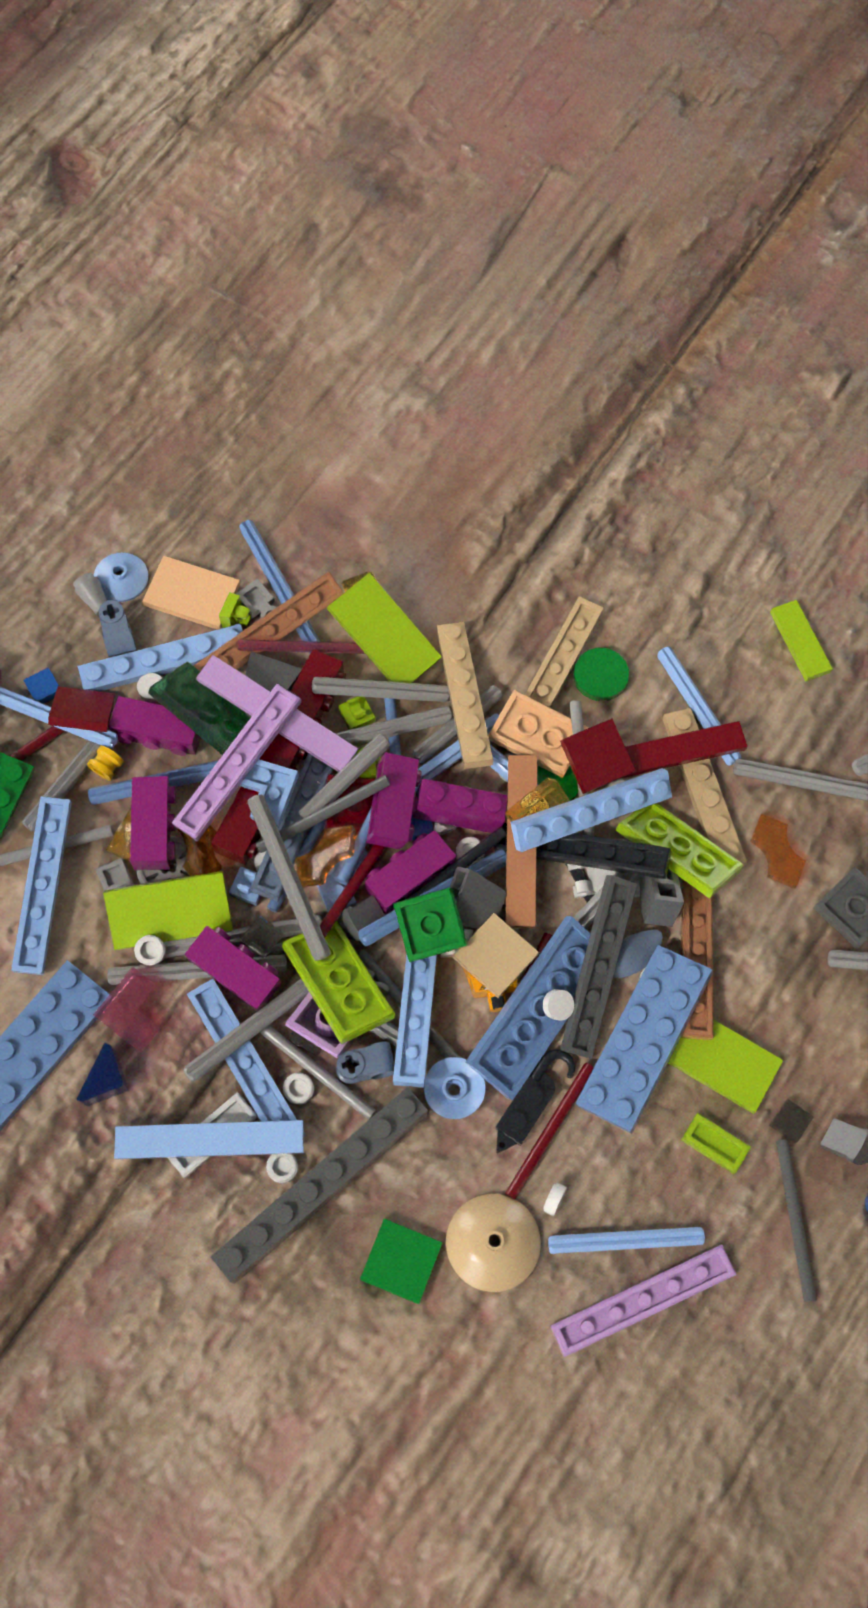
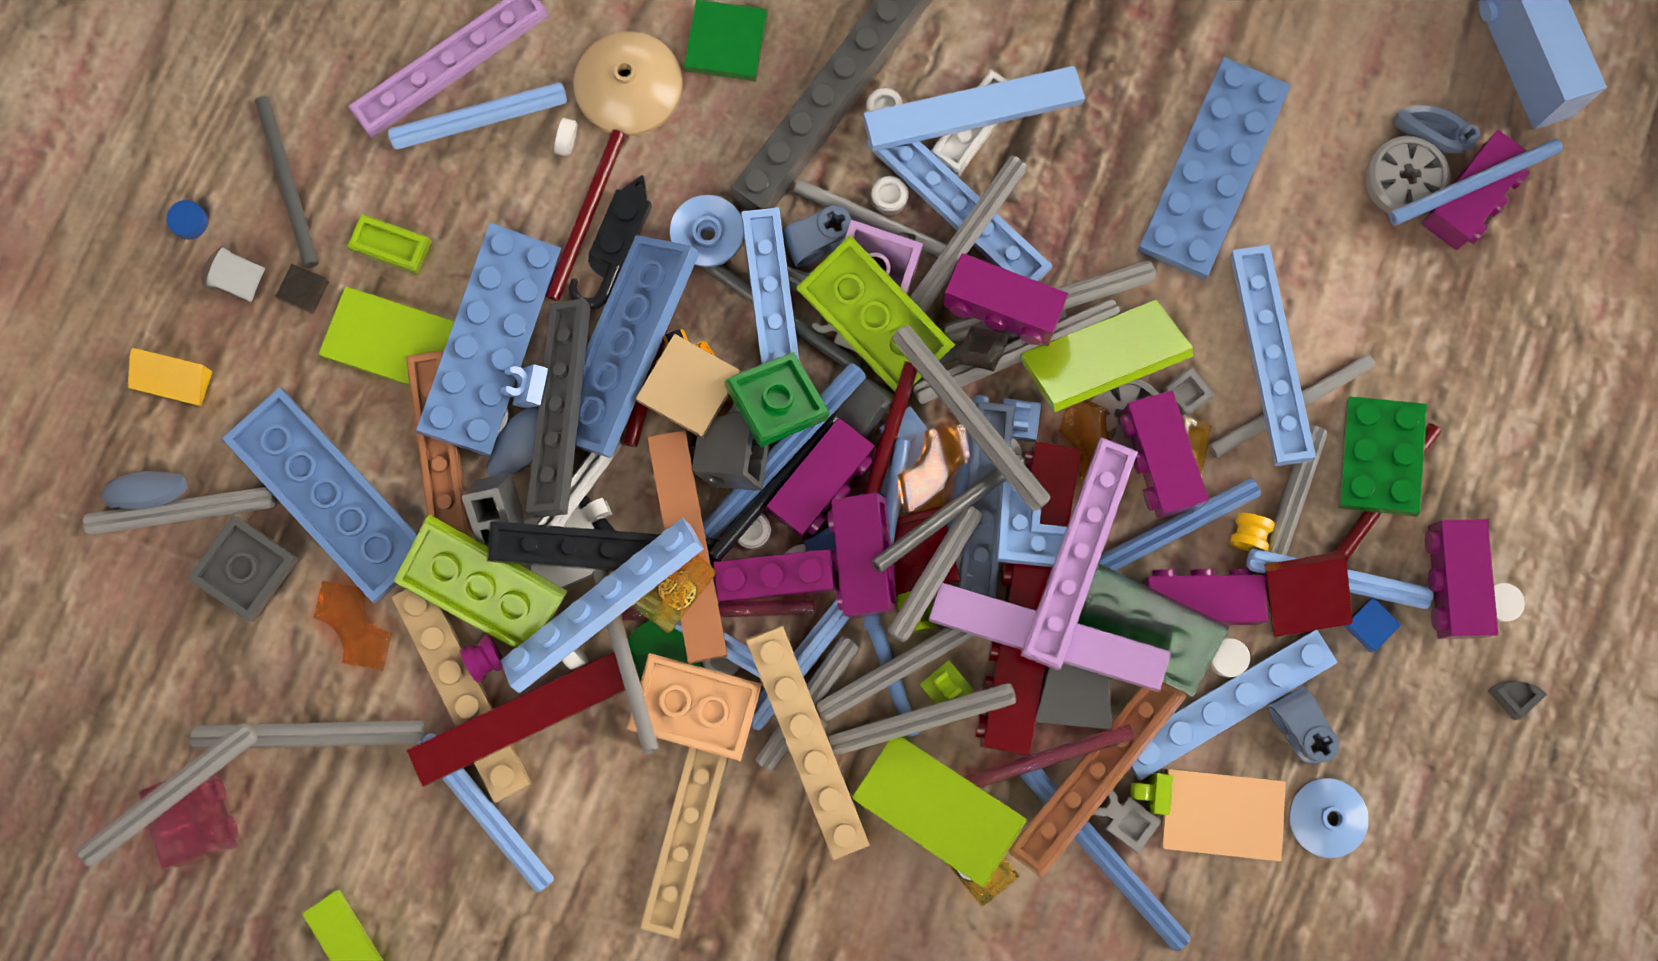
camera: 170 degrees right, 10 degrees up
light grey cone [73,573,107,616] -> none
clear blue slope [76,1043,129,1107] -> none
clear pink plate [93,967,161,1053] -> none
white tile [134,935,166,966] -> none
white tile [543,989,574,1021] -> none
dark red tile [560,718,636,794] -> none
green tile [574,647,629,701] -> none
none -> medium blue plate [222,387,418,603]
none -> magenta wheel [459,634,503,683]
none -> light blue tile [500,364,548,409]

